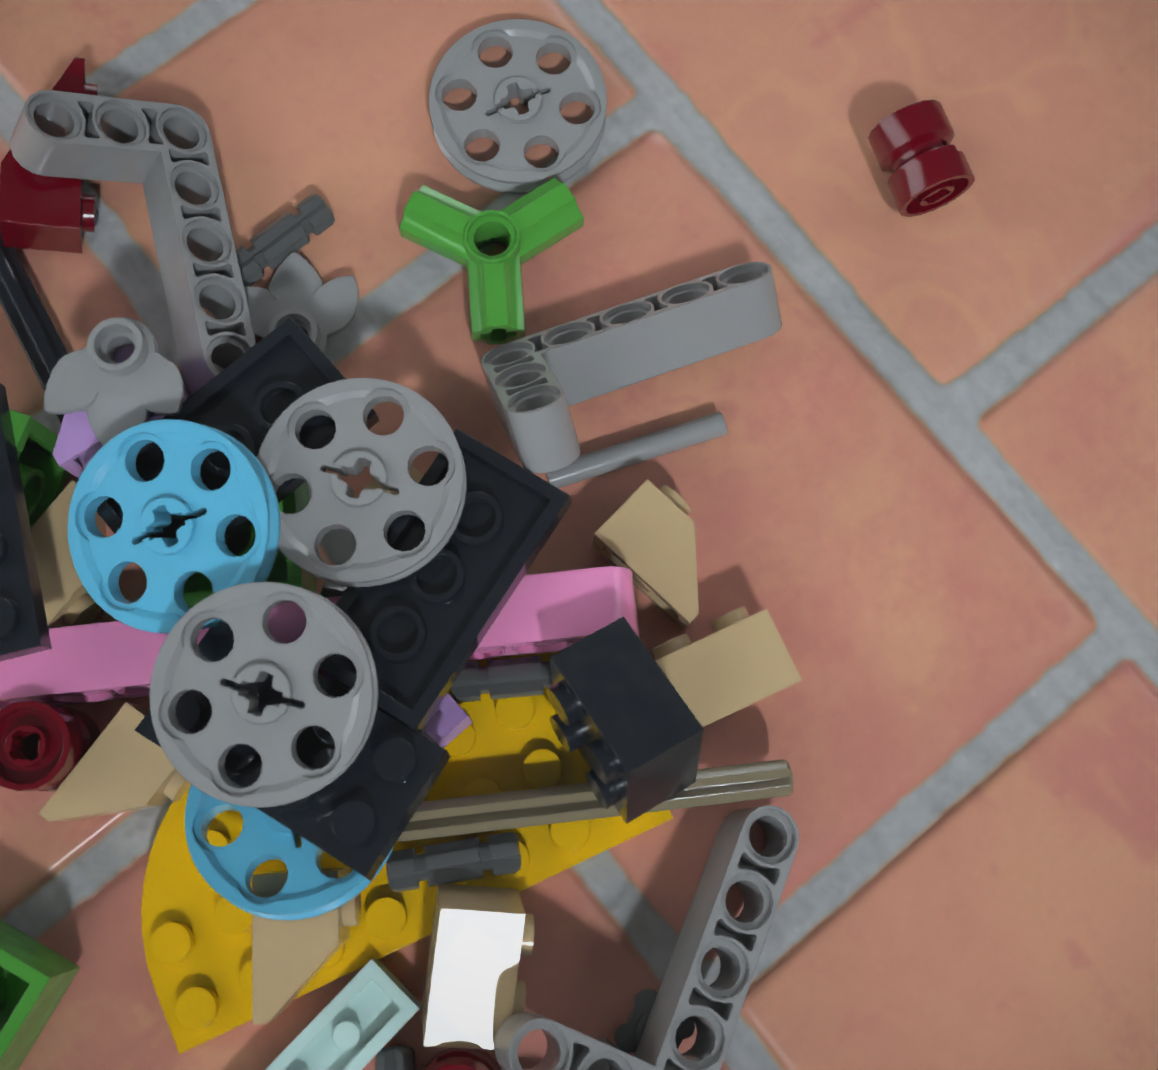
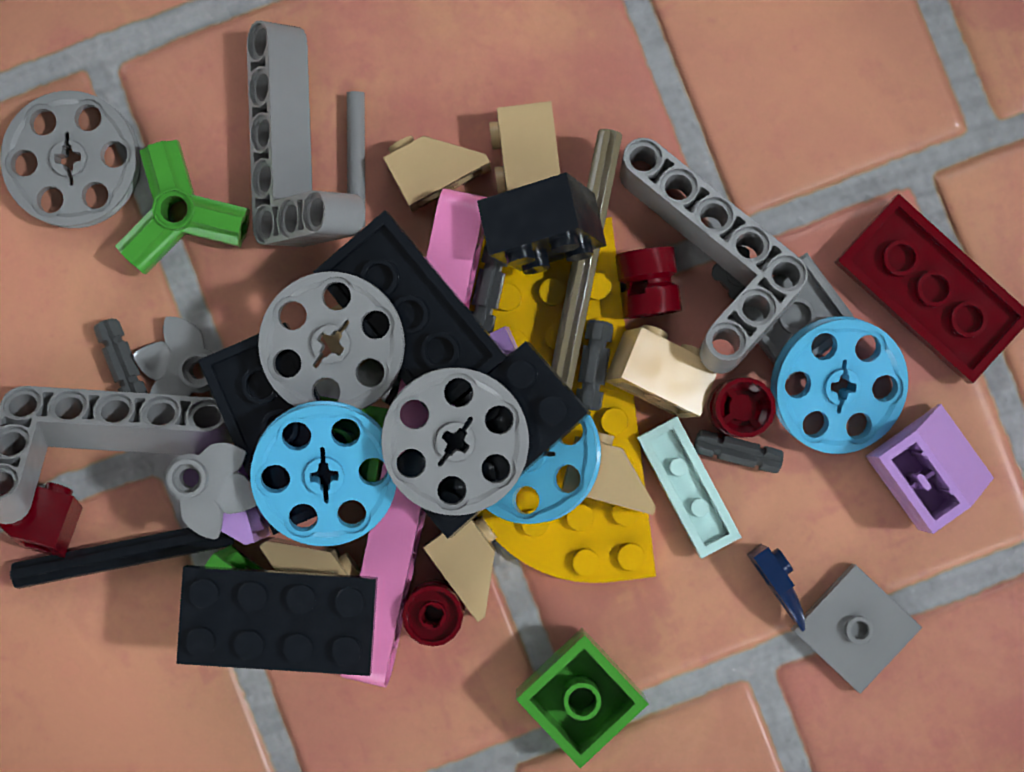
camera: 65 degrees left, 10 degrees up
none -> dark red wheel [615,246,682,319]

